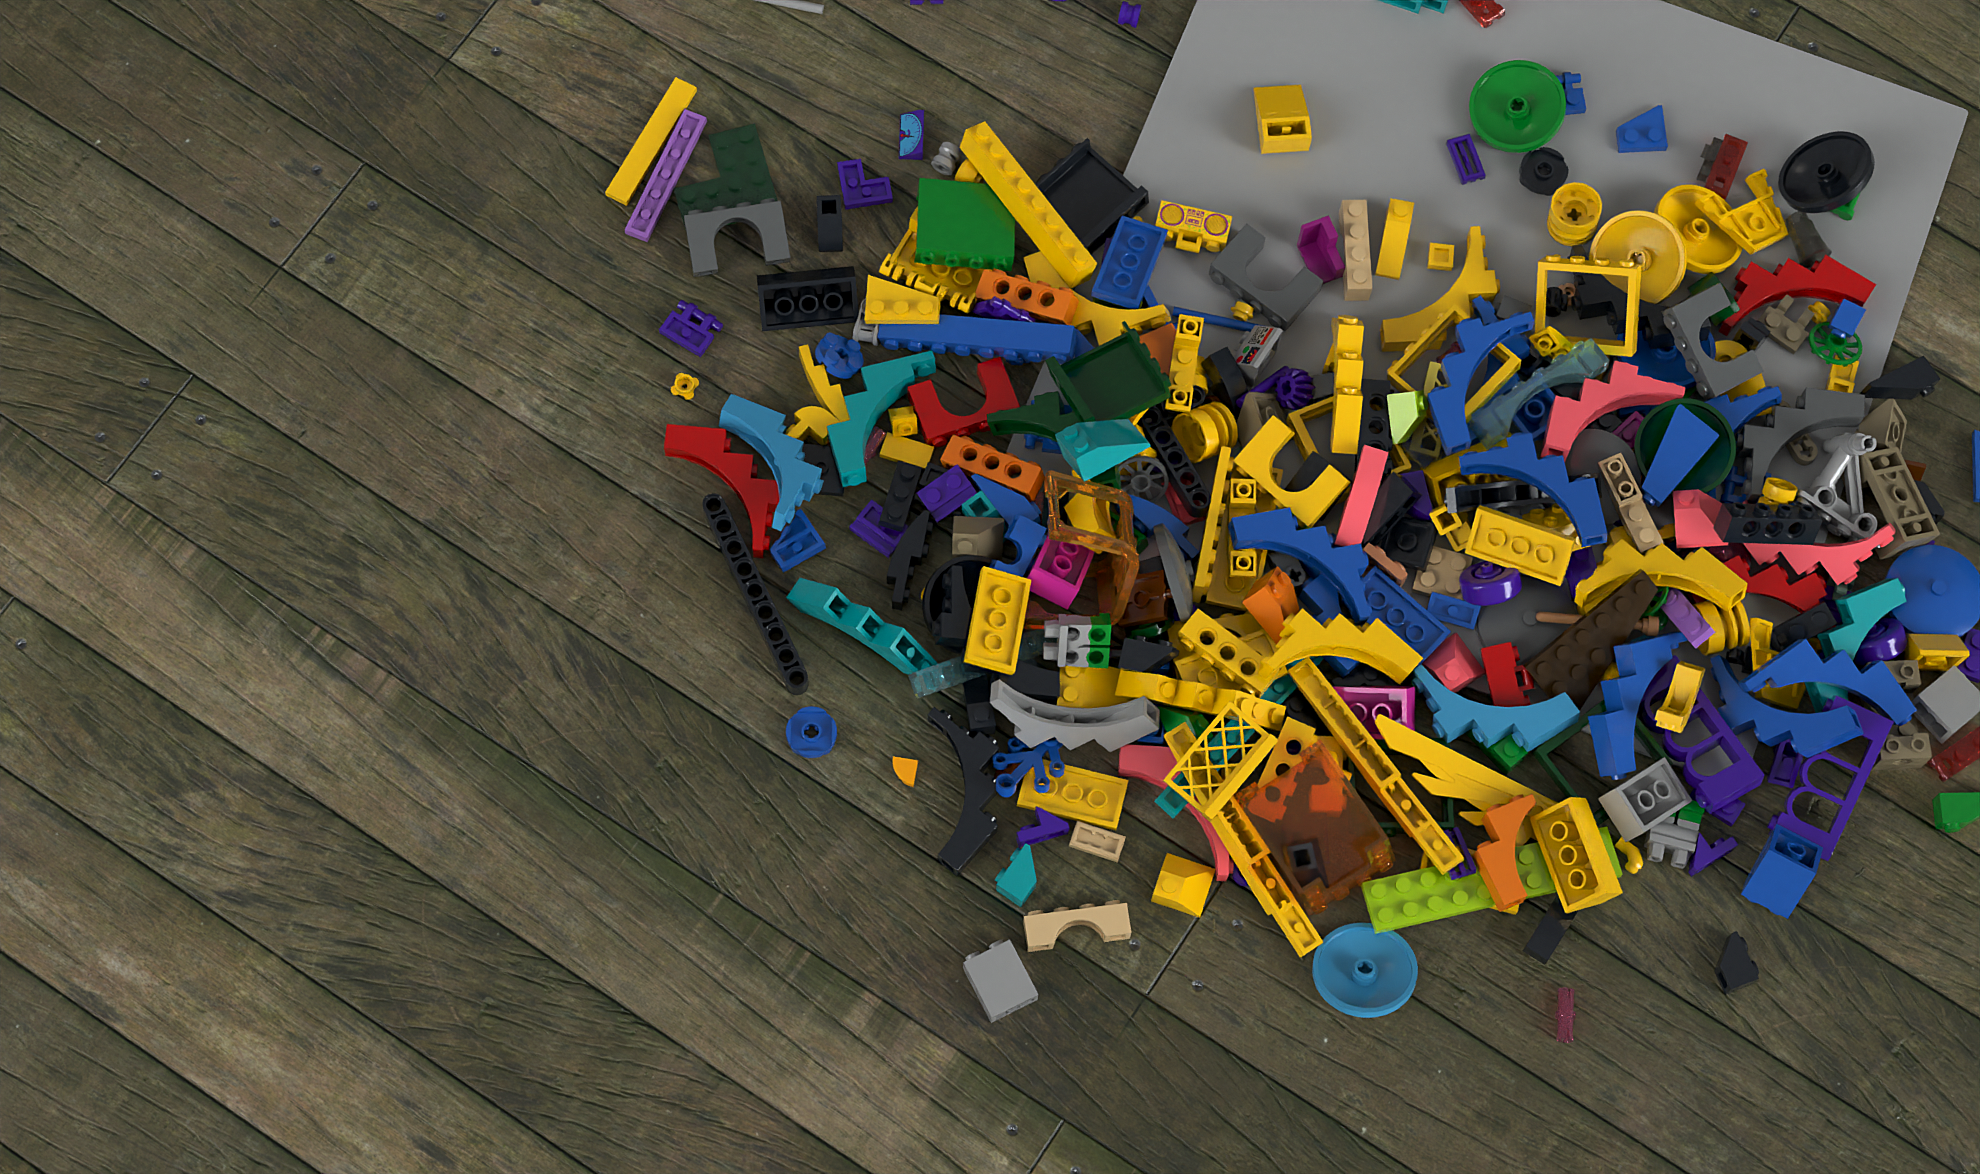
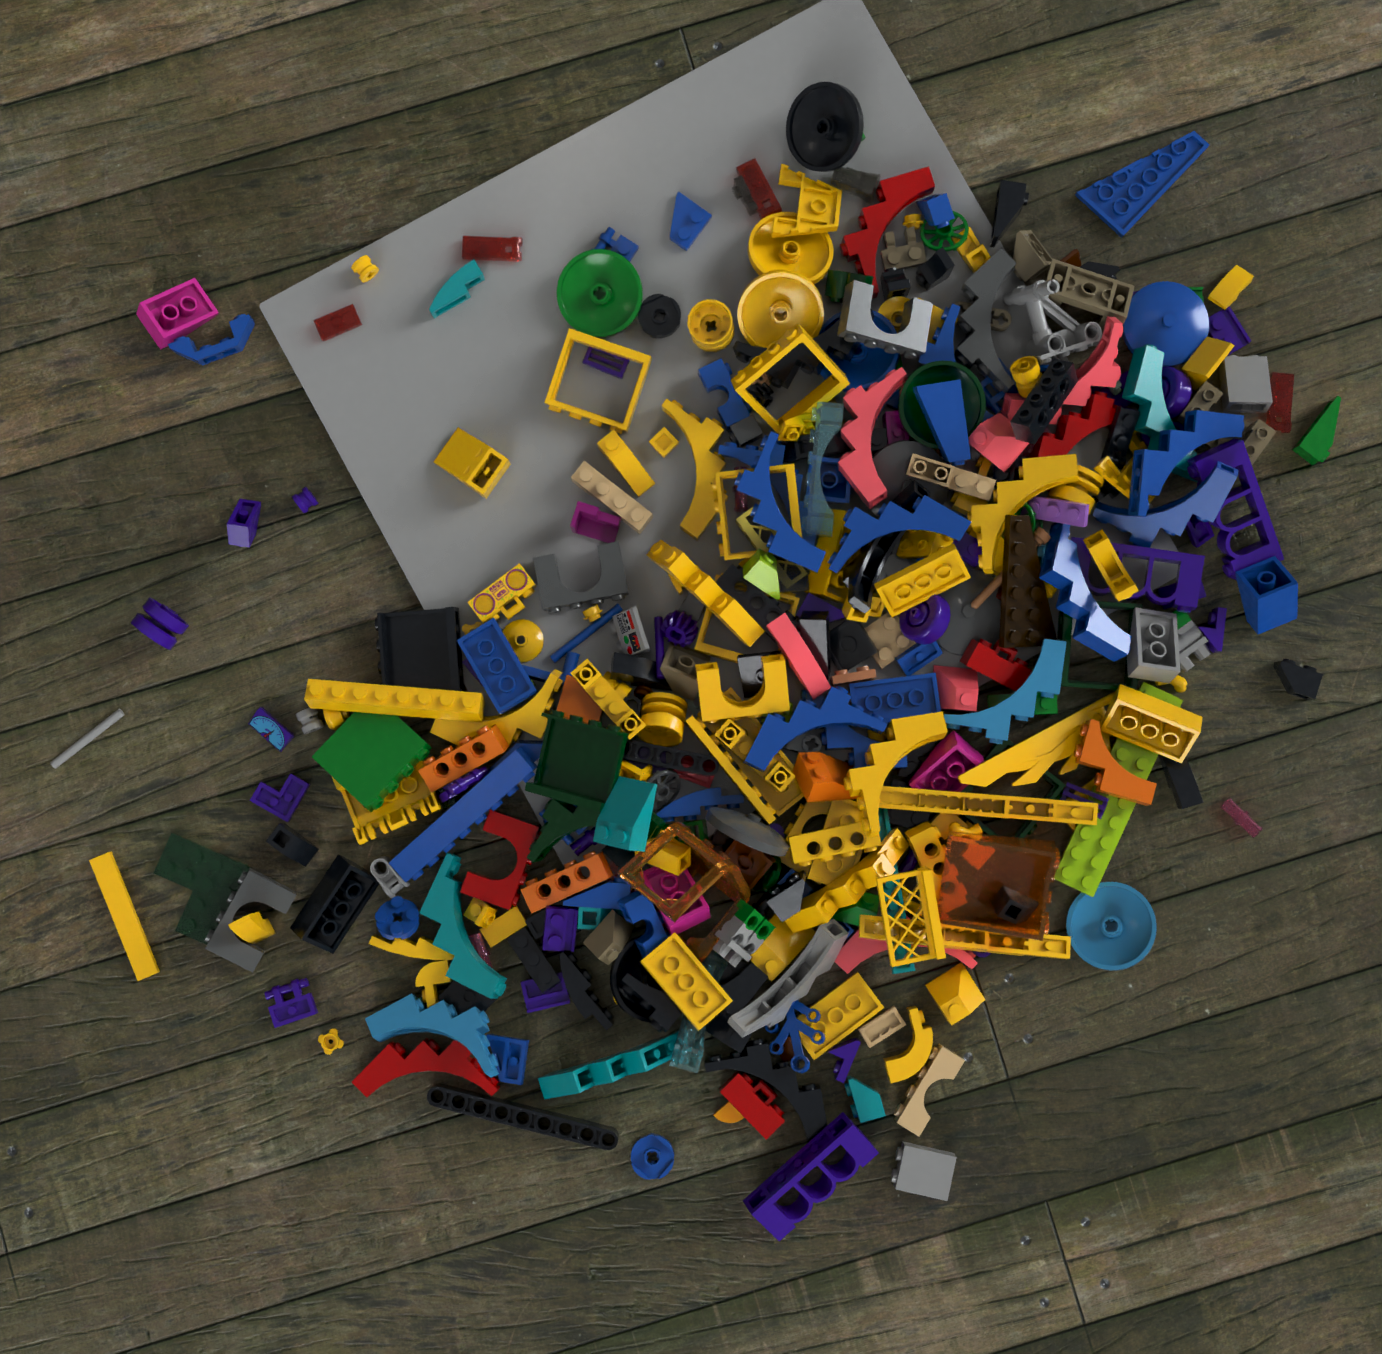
camera: 45 degrees left, 15 degrees up
medium lavender plate [625,109,707,242] -> none
yellow wing [864,275,941,324] -> none
none -> yellow slope [228,912,276,944]
none -> yellow dish [503,619,544,662]
none -> yellow window [544,328,652,434]
none -> dark purple pin [570,826,597,856]
none -> blue arch [698,358,752,431]
none -> red piece [719,1070,785,1140]
none -> dark purple fence [743,1112,879,1241]
none -> yellow arch [883,1005,933,1083]
none -> black arch [916,247,955,291]

